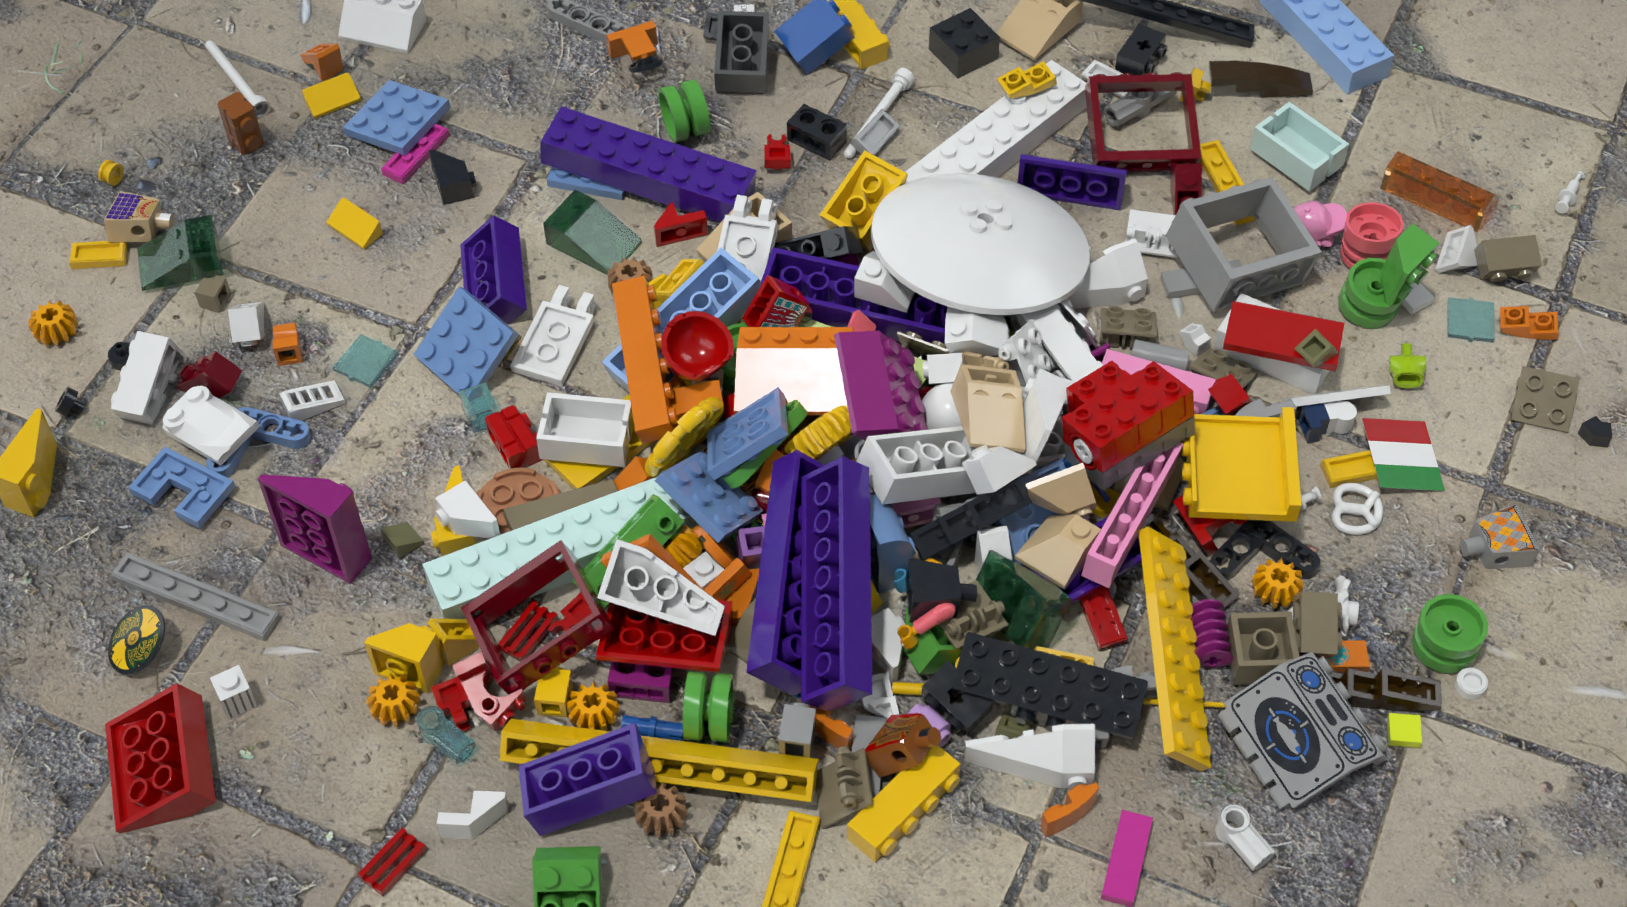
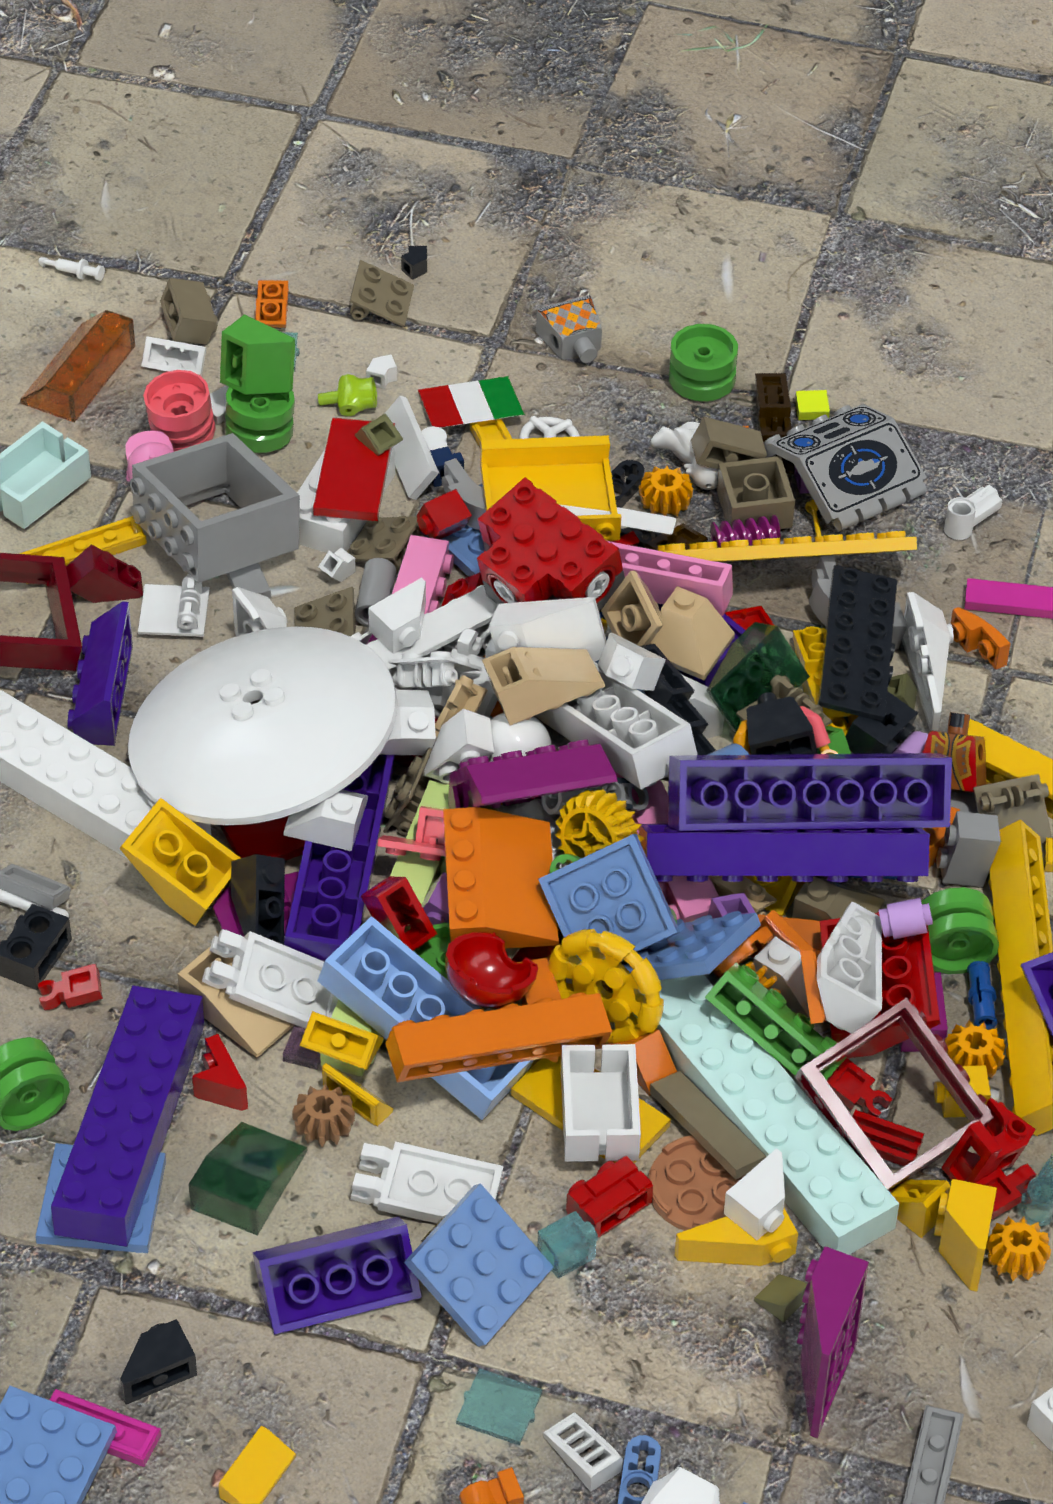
camera: 100 degrees left, 5 degrees down
white tile [1455,668,1488,700] -> none
none -> white piece [366,354,397,389]
none -> white slope [368,577,426,654]
none -> white sticker [559,504,676,535]
none -> lavender brick [879,898,933,939]

